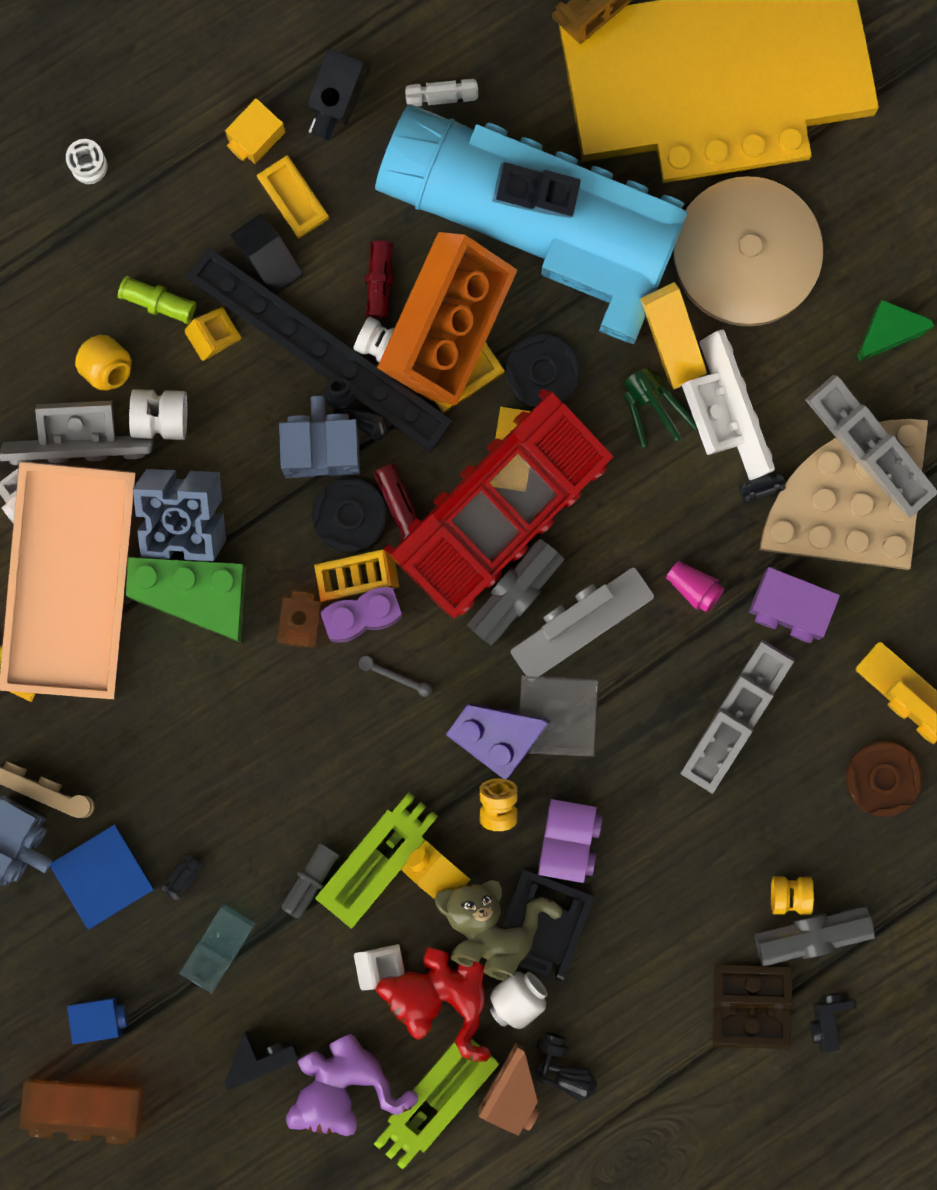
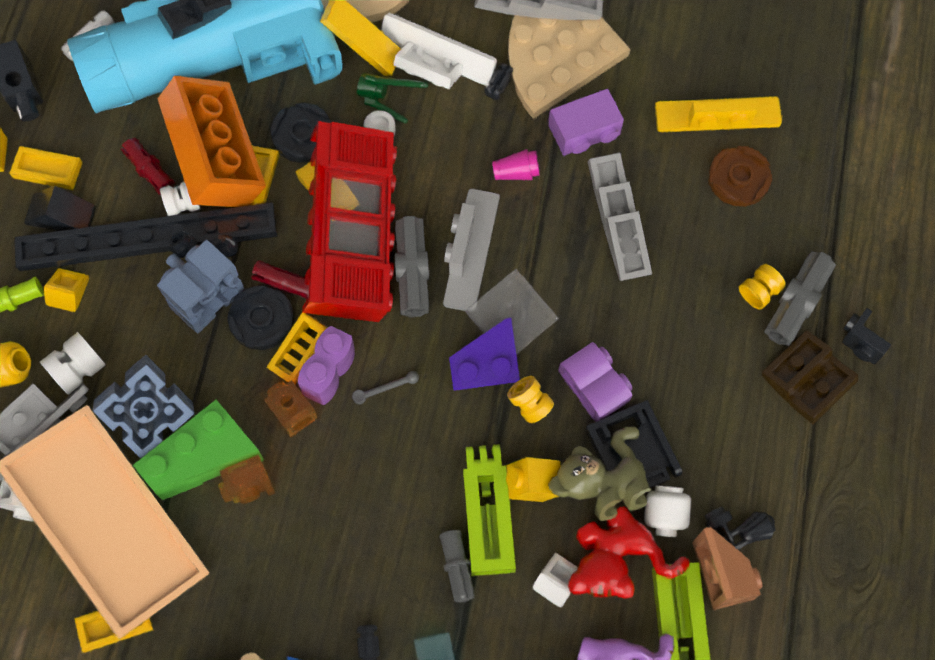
camera: 40 degrees left, 15 degrees down
none -> clear orange brick [218,455,276,504]
none -> white tile [364,111,396,134]

